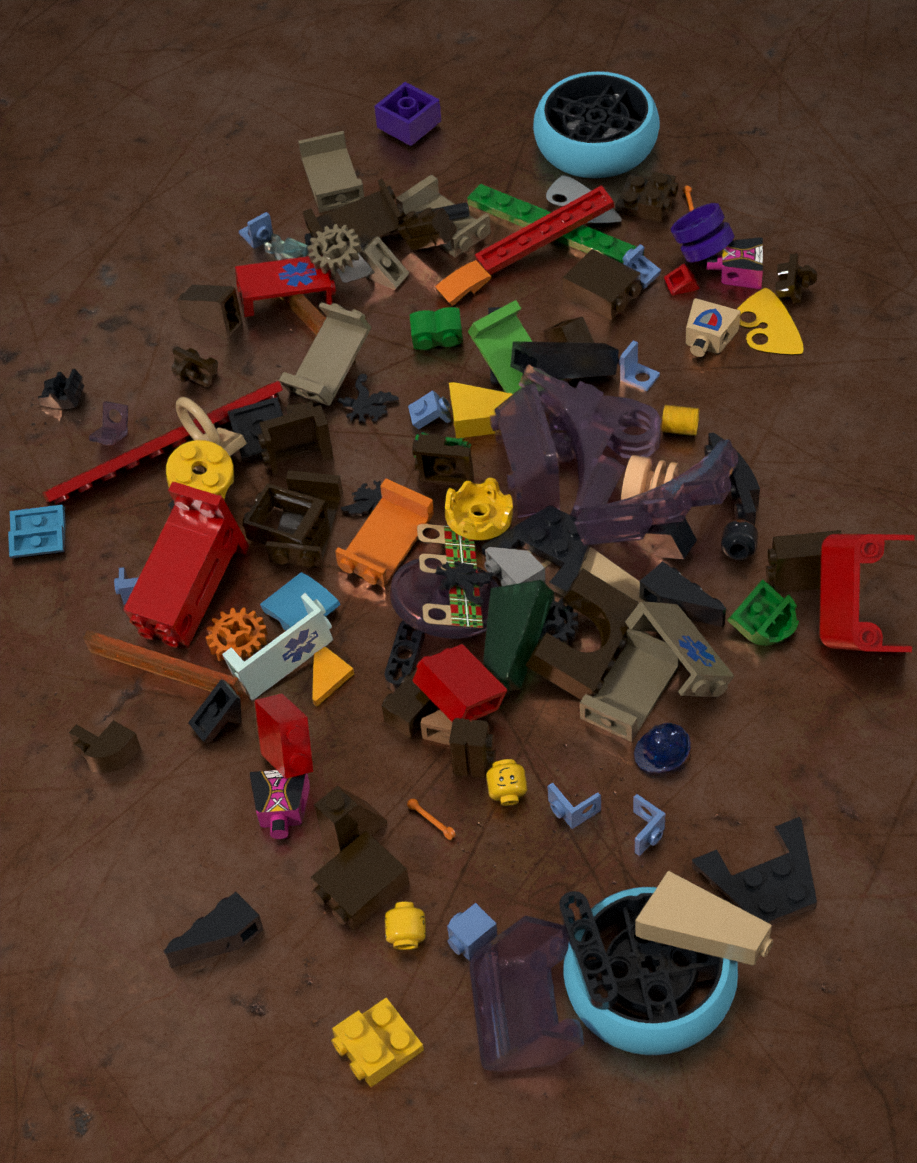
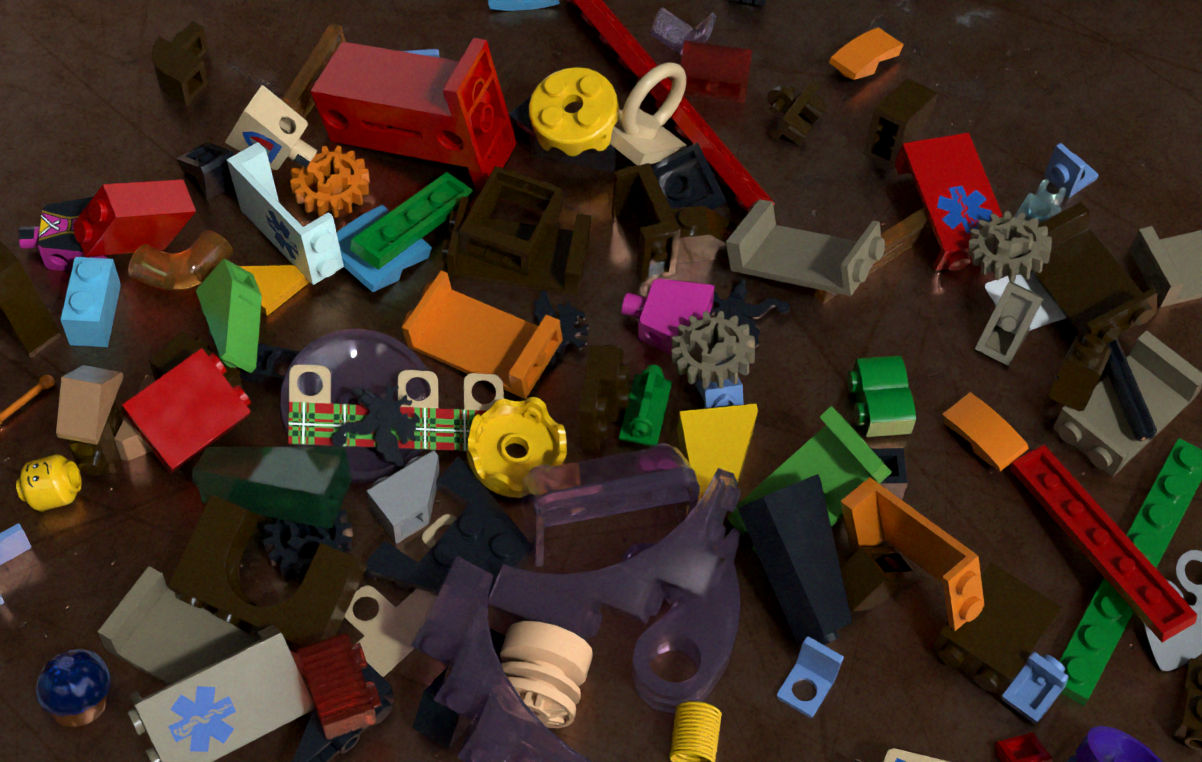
camera: 80 degrees right, 5 degrees up
none -> medium nougat slope [56,365,124,445]
none -> medium azure brick [61,257,121,347]
none -> clear orange cylinder [128,230,233,290]
none -> bright green slope [196,258,262,373]
none -> tan torso [225,85,317,170]
none -> clear red brick [297,632,381,740]
none -> green plate [350,172,474,270]
none -> dark pink torso [621,278,715,355]
none -> dark tan gear [671,311,755,389]
none -> clear red brick [680,41,752,104]
none -> orange slope [829,27,903,80]
none -> orange panel [840,477,984,631]

